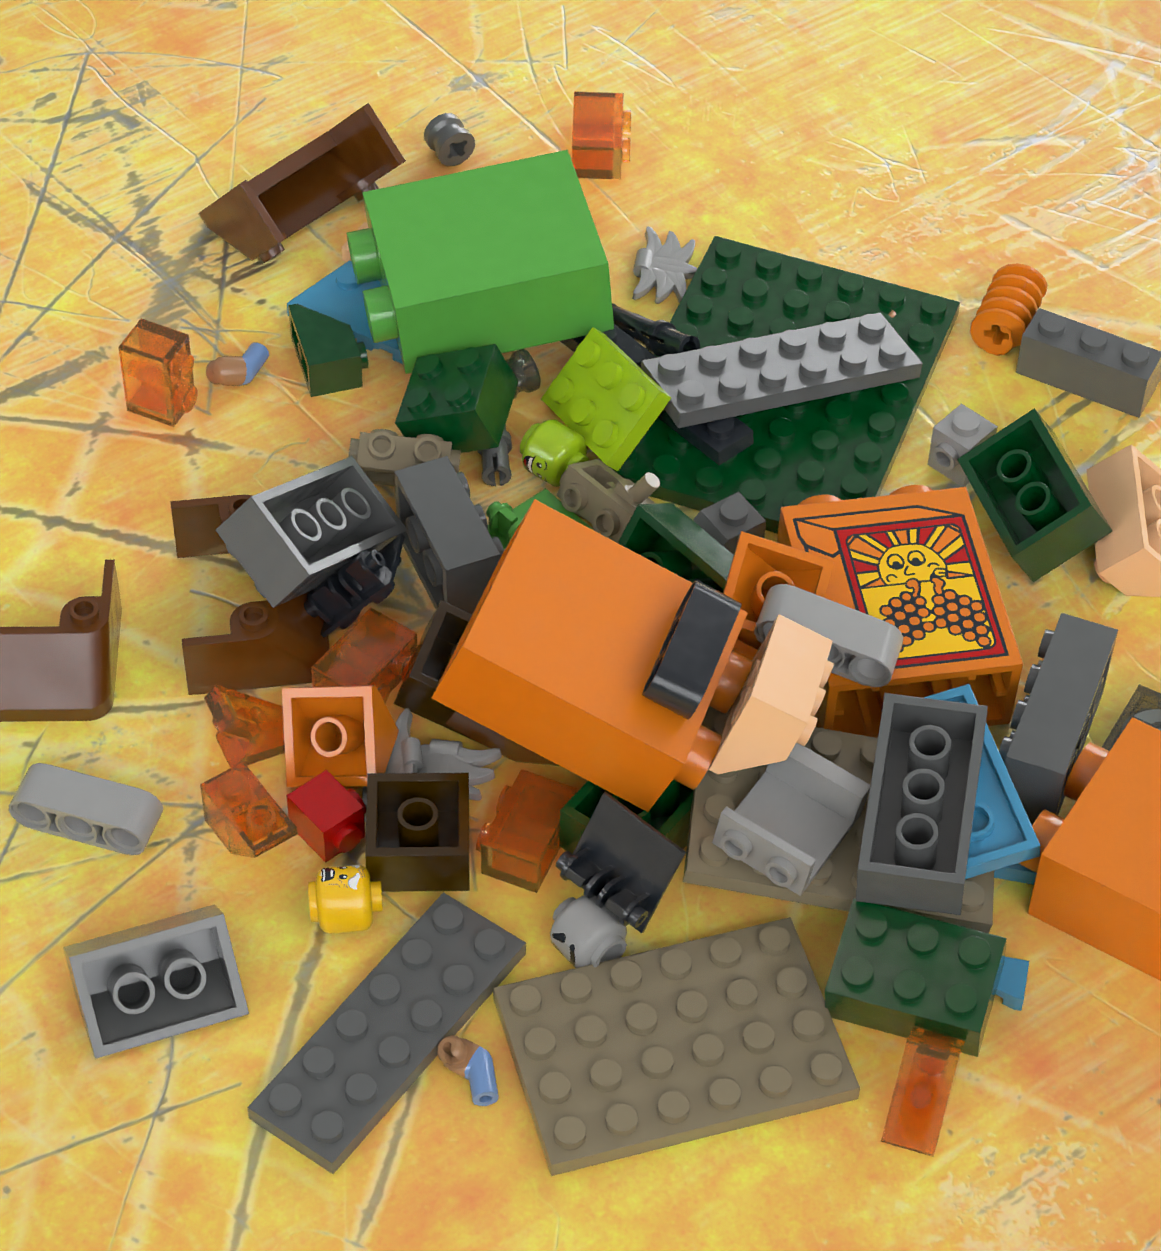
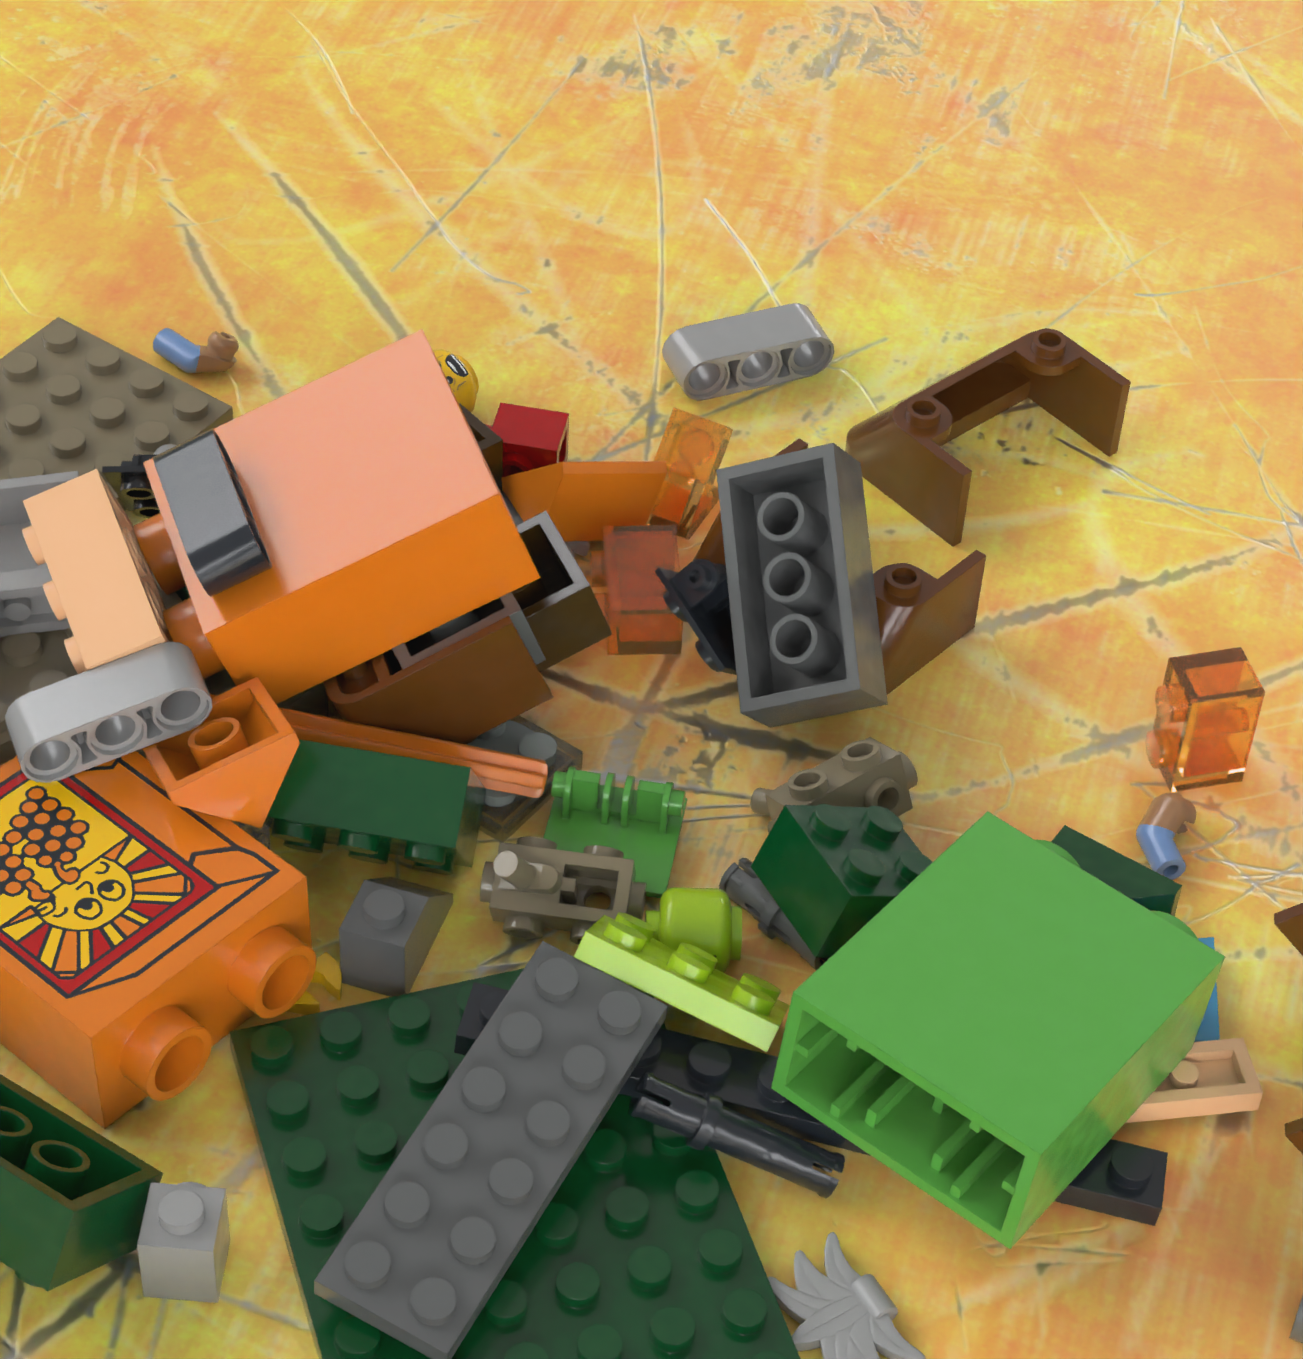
camera: 140 degrees right, 5 degrees down
slope [63,904,249,1059] -> none
clear orange slope [200,761,298,858] -> none
dark grey plate [247,892,526,1174] -> none
dark grey brick [394,456,504,614] -> none

